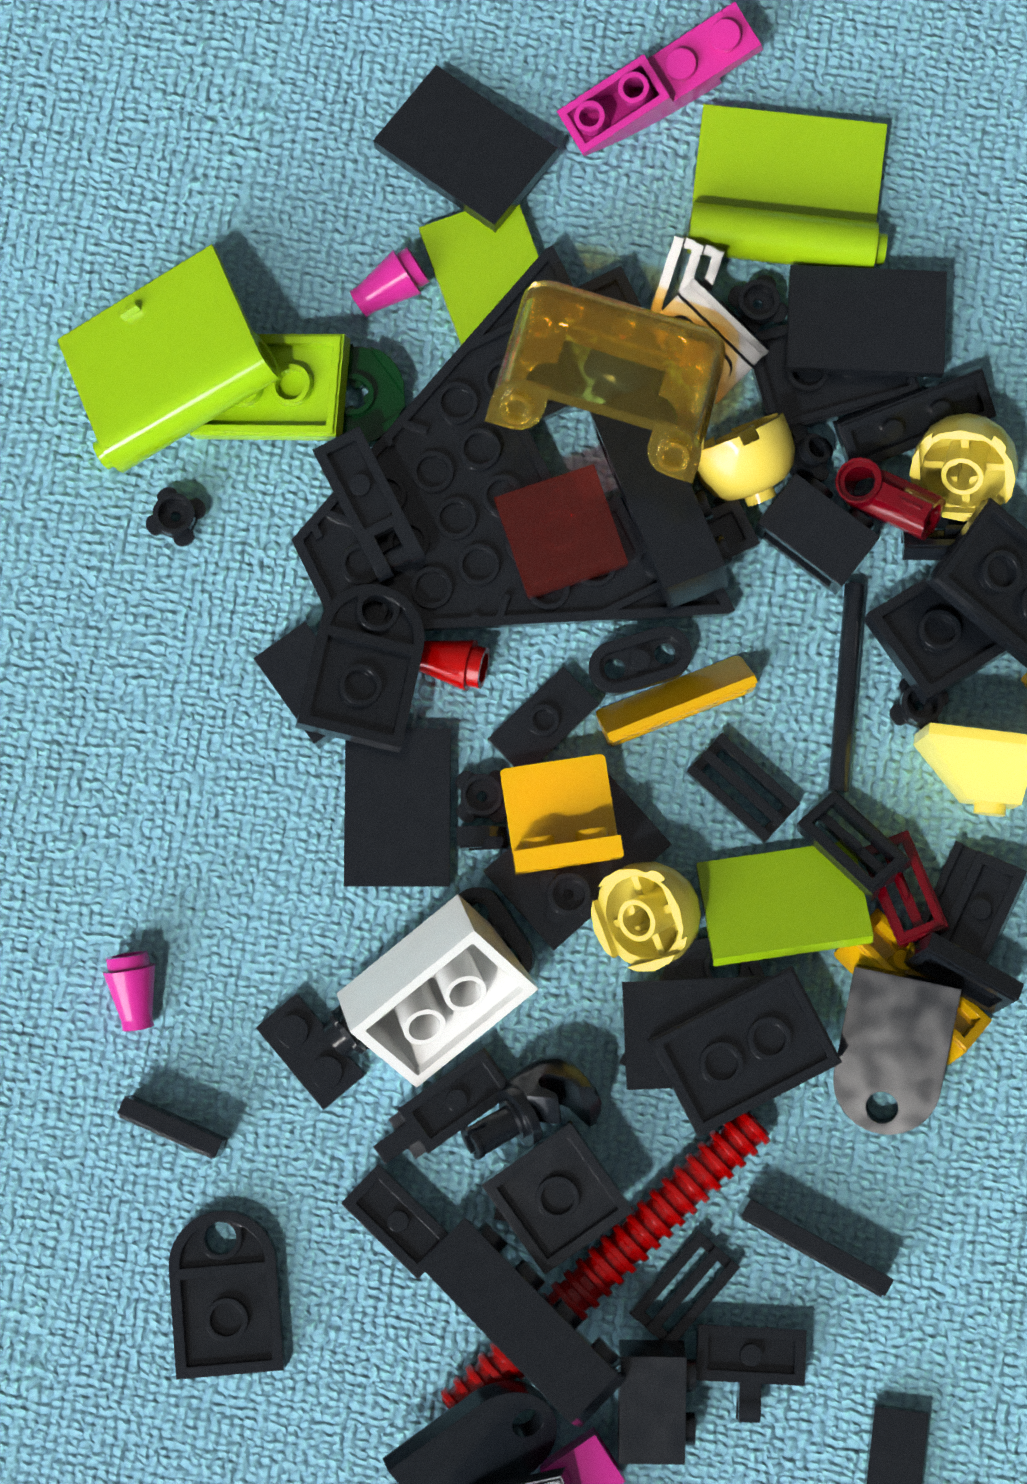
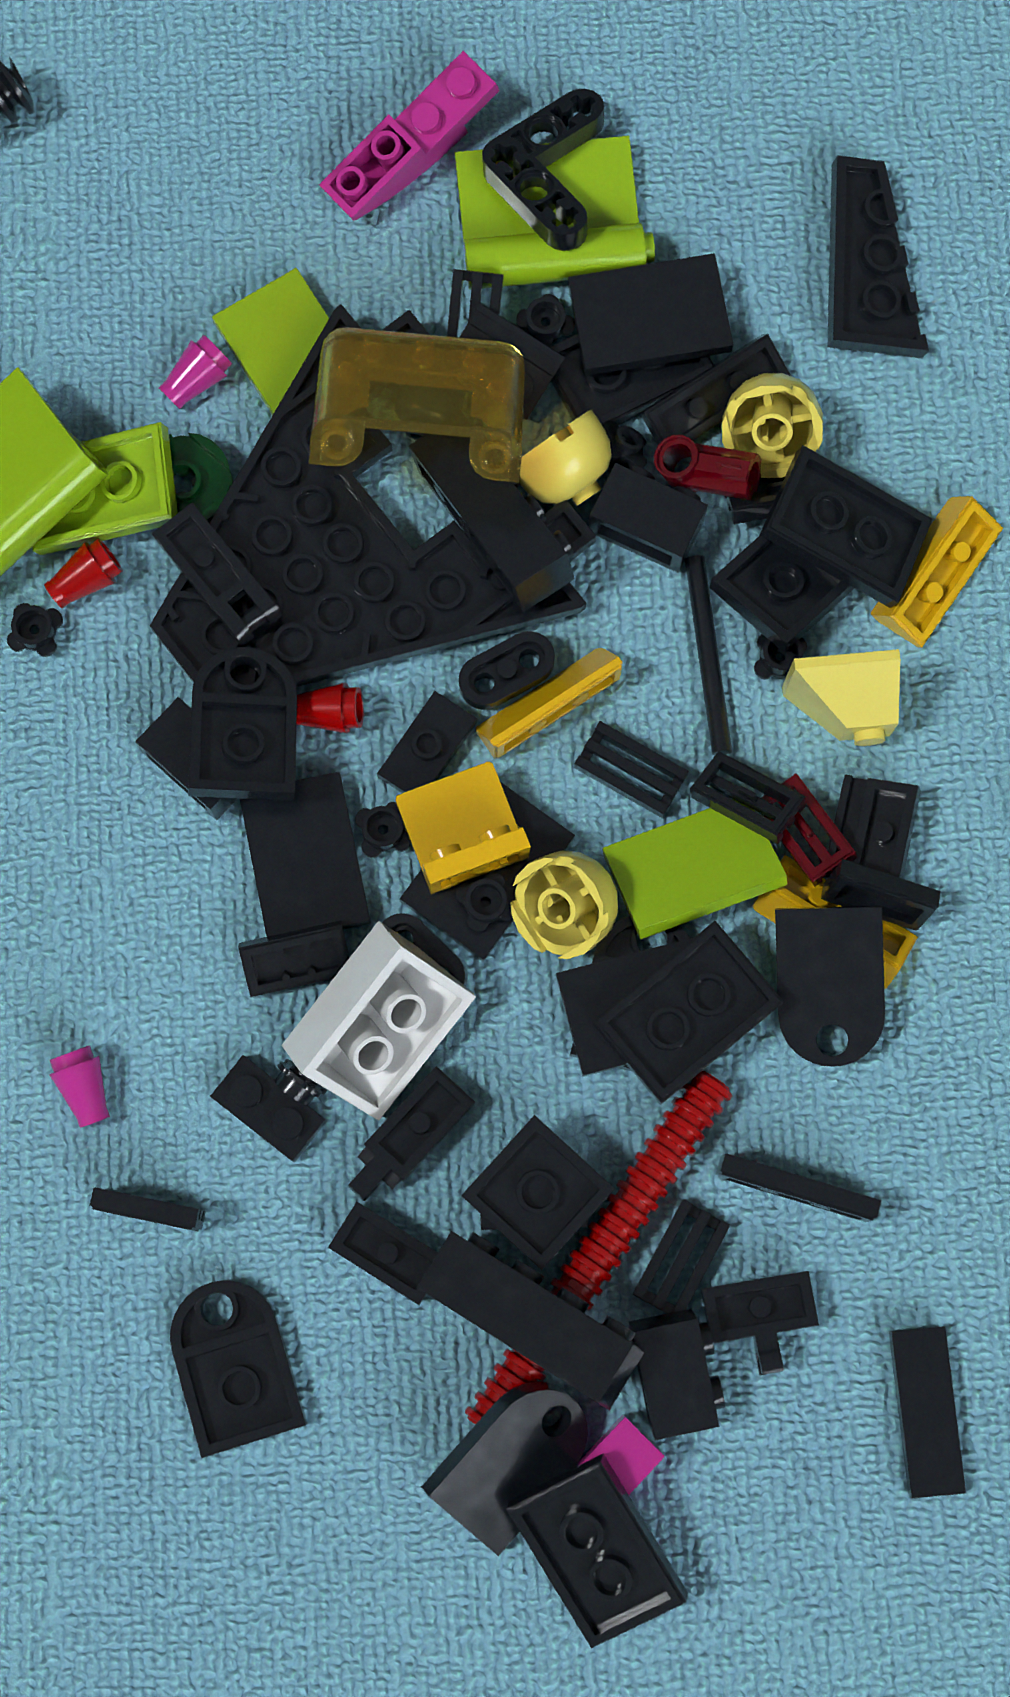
camera: 15 degrees left, 5 degrees down
black tile [373,65,558,233] -> none
black tile [456,826,511,851] -> none
black piece [461,1054,602,1160] -> none
clear red tile [494,464,628,599] -> none
none -> red cone [44,538,123,609]
none -> black plate [238,920,350,997]
none -> black beam [482,89,604,251]

